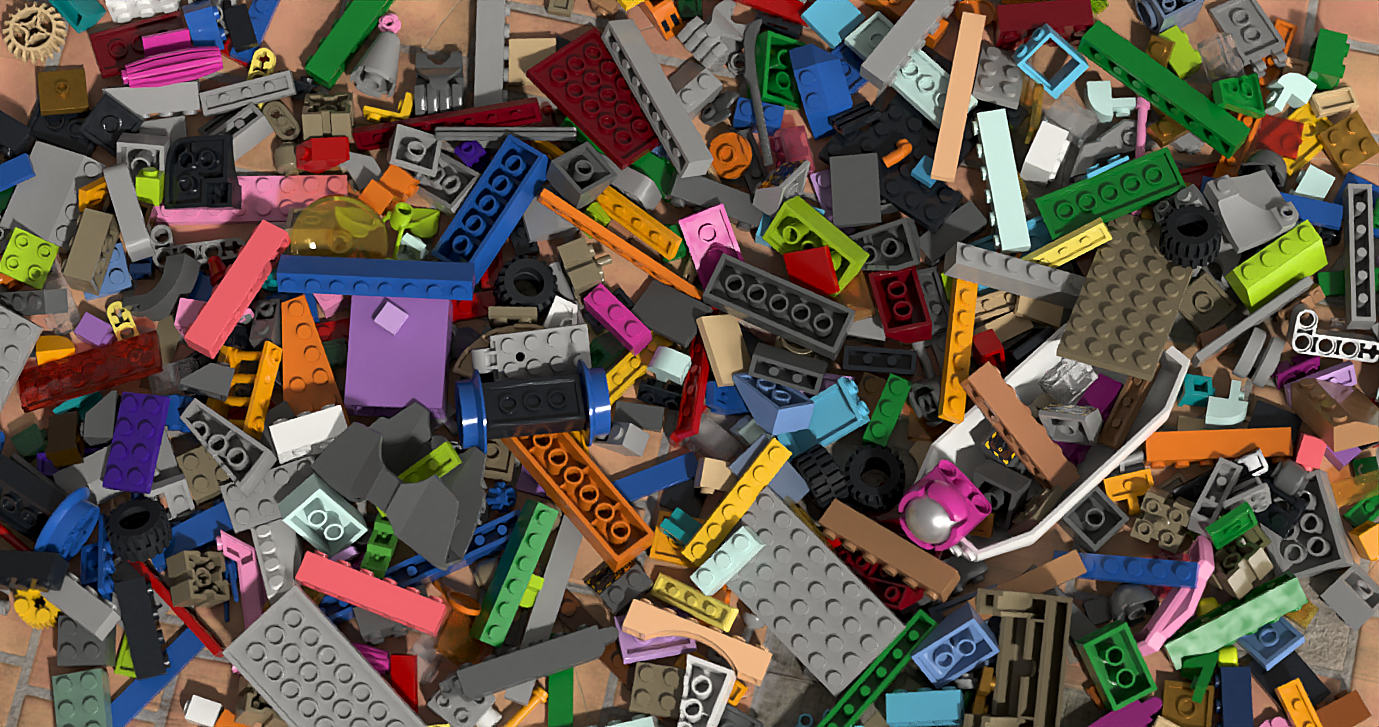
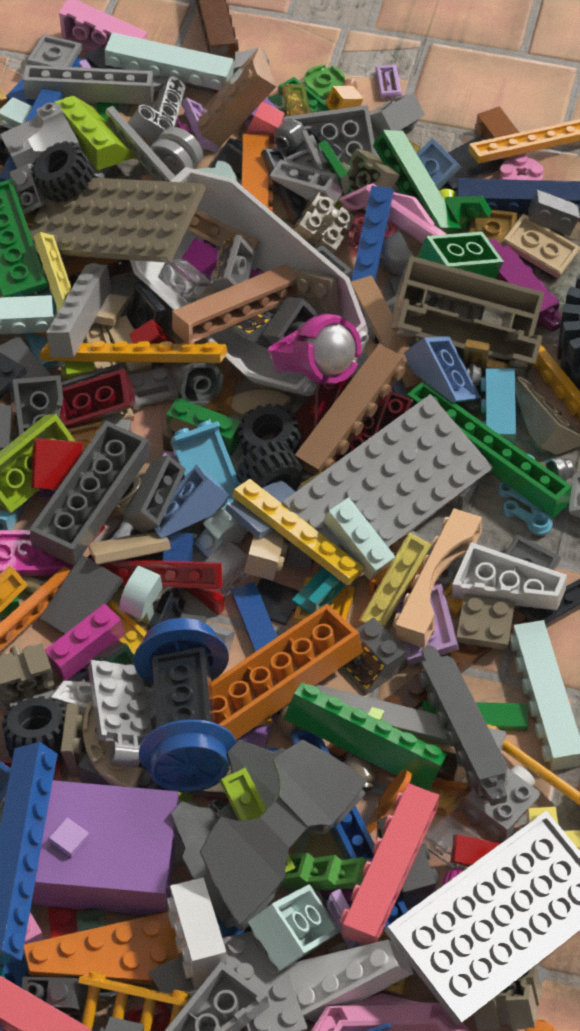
camera: 85 degrees left, 20 degrees down
black brick [843,345,917,376] -> none

